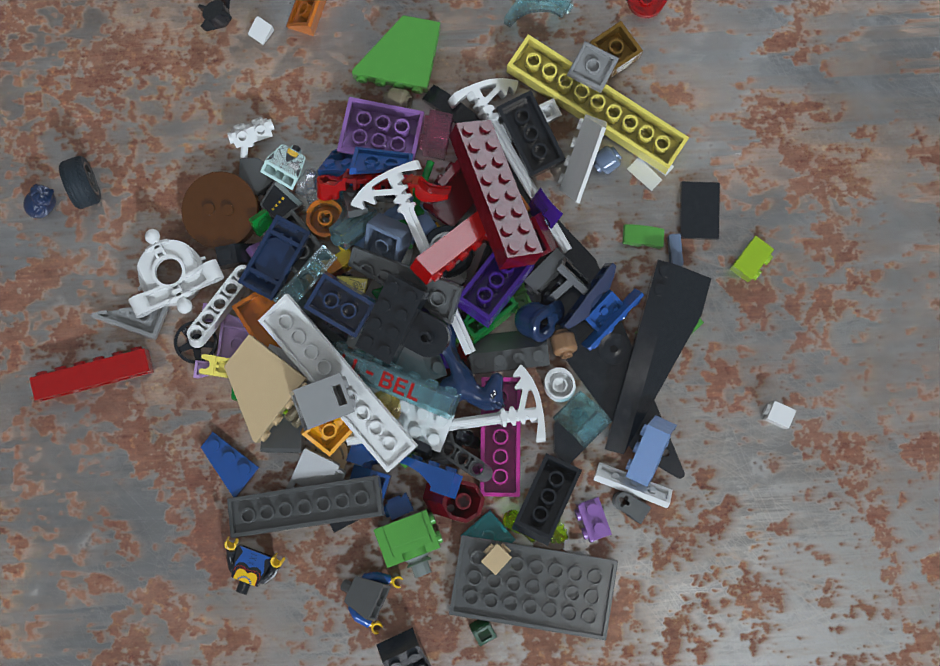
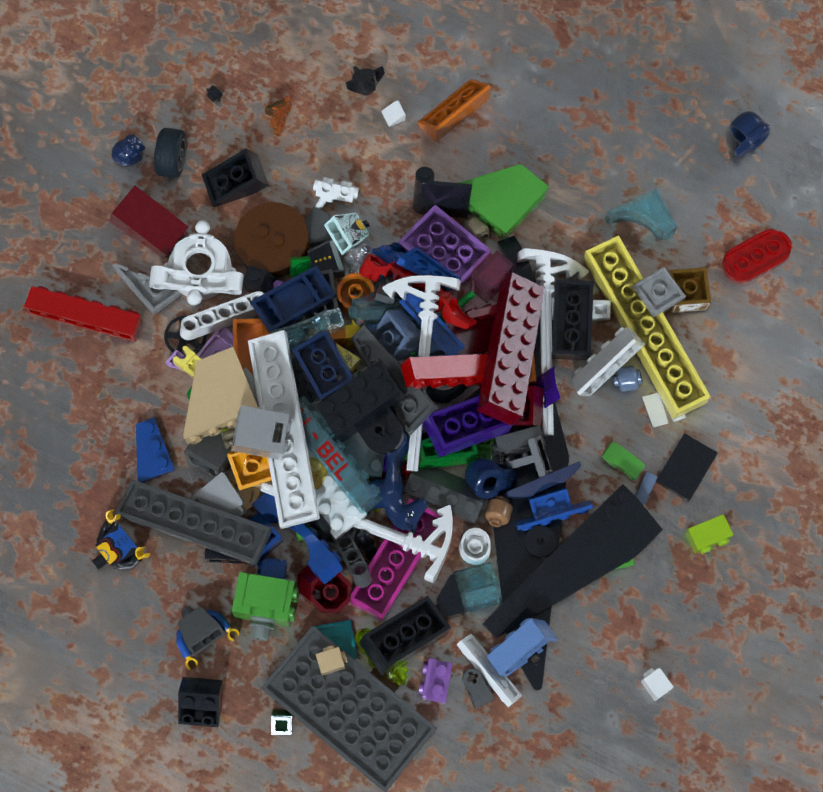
camera: 30 degrees right, 10 degrees down
none -> dark red slope [109,185,189,259]
none -> black slope [202,148,269,207]
none -> black plate [206,85,223,102]
none -> clear orange slope [264,96,292,137]
none -> blue plate [399,293,465,356]
none -> black door [413,167,472,218]

